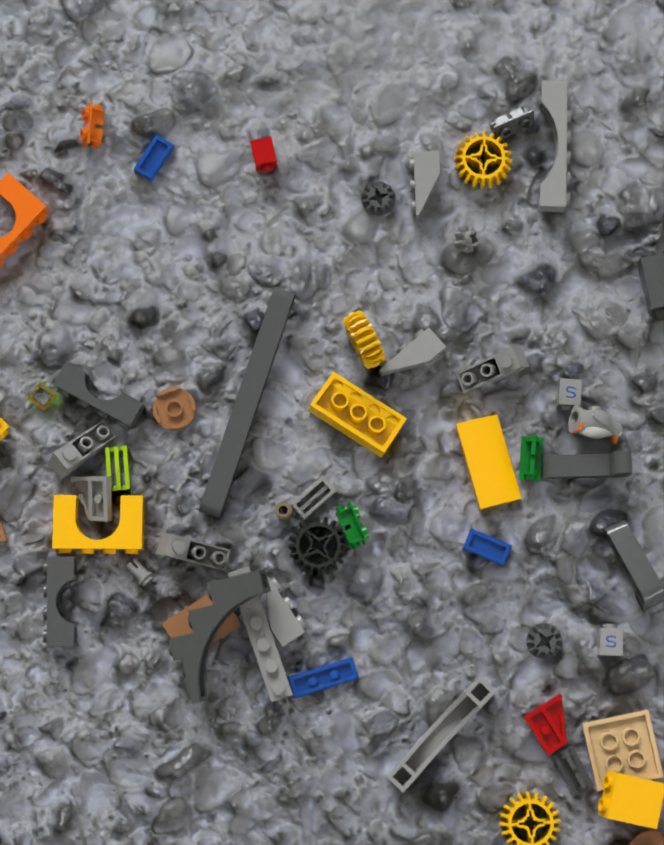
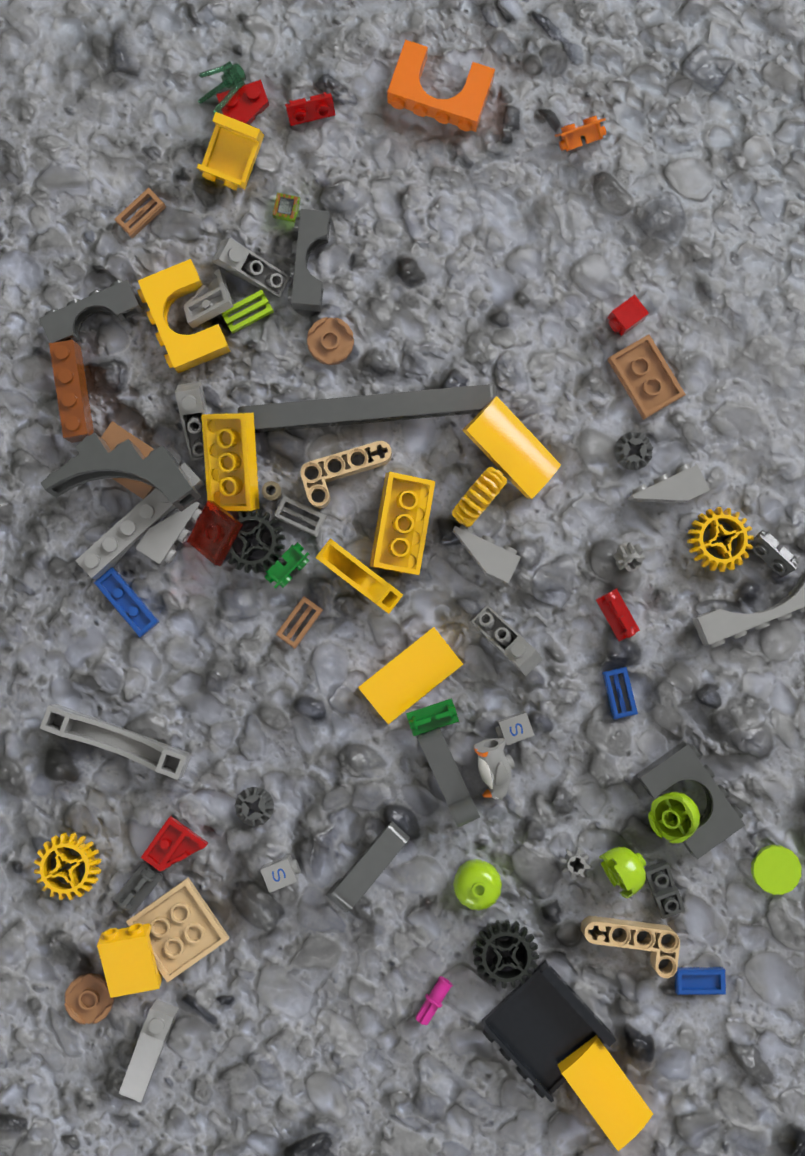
camera: 65 degrees right, 5 degrees up
light grey pin [126,558,154,587] -> none
blue tile [133,134,175,182] -> none
blue tile [462,528,512,566] -> none
none -> dark orange brick [49,340,94,443]
none -> clear red tile [187,500,243,566]
none -> yellow slope [201,412,260,511]
none -> medium nougat tile [276,596,323,649]
none -> tan beam [300,441,392,509]
none -> yellow arch [315,538,403,614]
none -> yellow slope [462,396,561,499]
none -> red hinge [596,588,640,642]
none -> blue tile [602,667,638,719]
none -> medium nougat tile [607,334,686,420]

